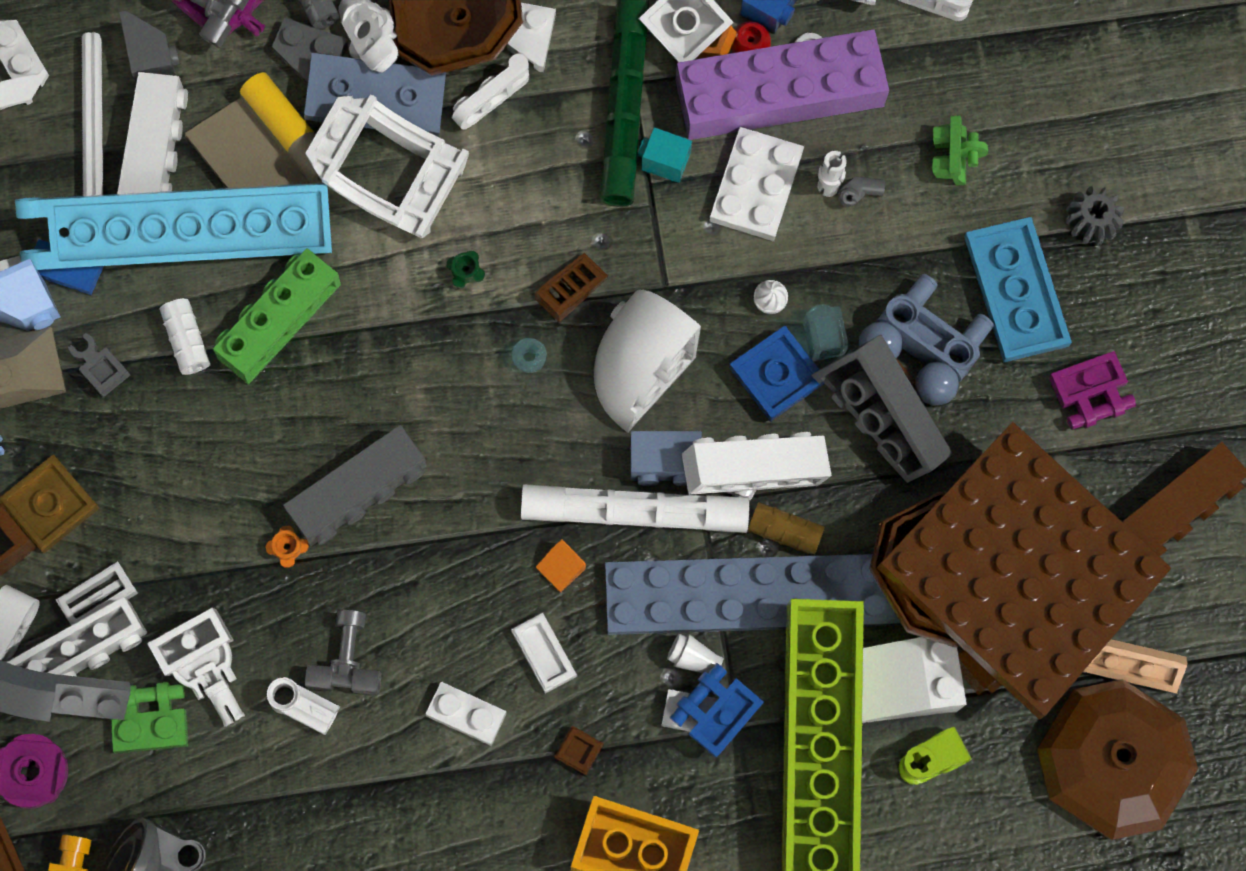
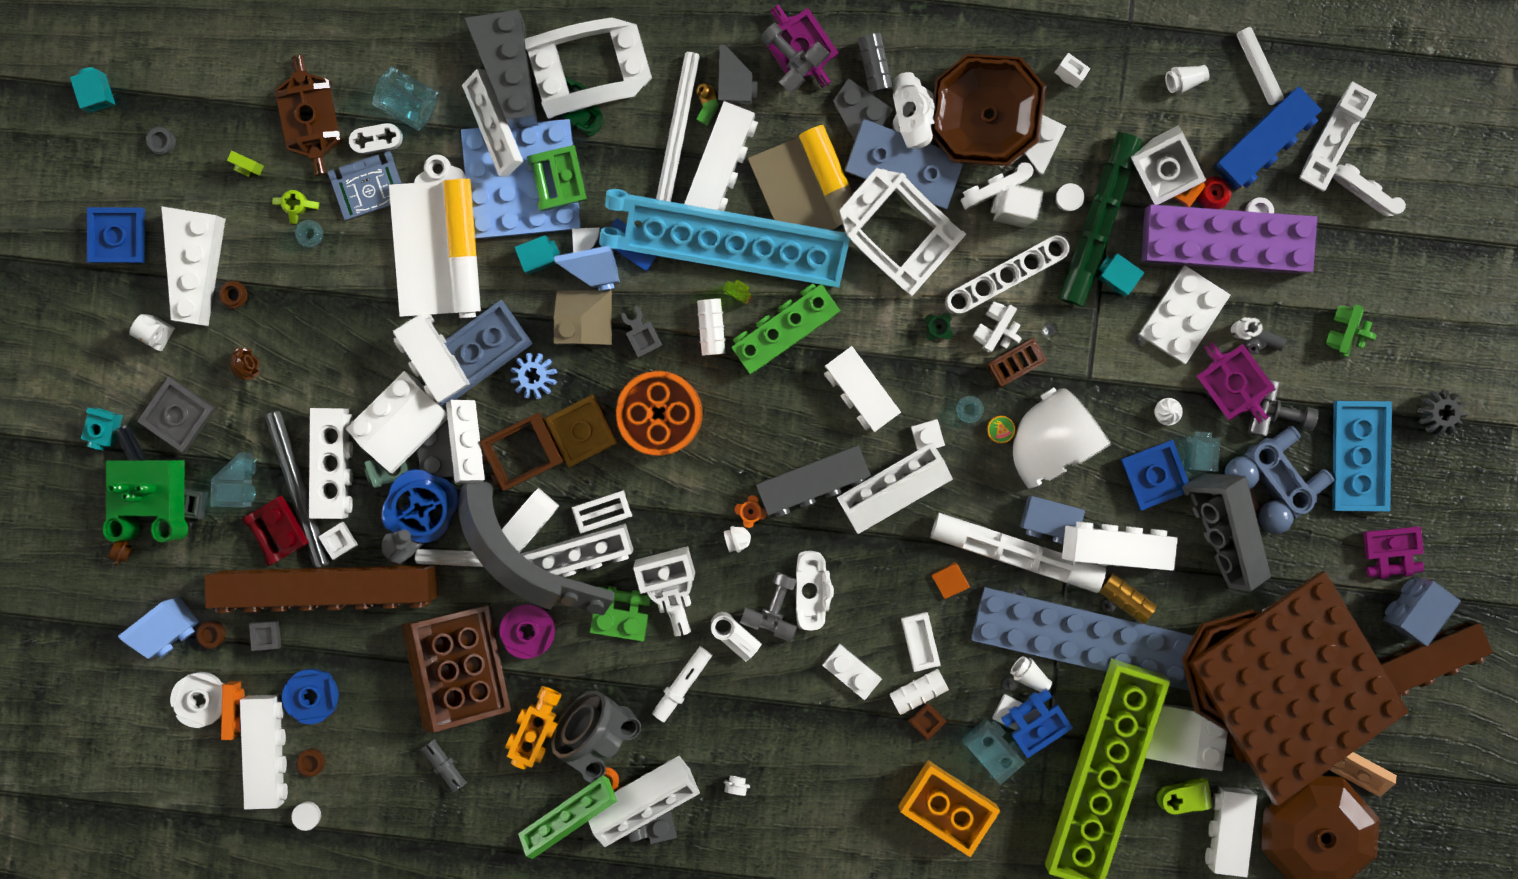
camera: 20 degrees right, 15 degrees up
none -> orange brick [616,371,703,455]
none -> white pin [652,646,712,722]
none -> arm [696,83,719,126]
none -> clear neon green plate [722,279,752,305]
none -> white plate [724,526,751,553]
none -> white piece [796,551,834,630]
none -> white brick [824,346,901,432]
none -> white brick [837,443,953,534]
none -> white axle [890,669,949,715]
none -> white plate [911,419,945,451]
none -> white beam [945,236,1069,315]
none -> clear light blue brick [962,718,1025,785]
none -> white hips [972,302,1022,353]
none -> tile [987,416,1015,443]
none -> white brick [990,184,1043,228]
none -> white tile [1055,183,1084,212]
none -> magenta plate [1197,342,1276,424]
none -> white brick [1205,786,1257,877]
none -> flat silver bar [1248,380,1319,437]
none -> sand blue brick [1382,577,1461,646]

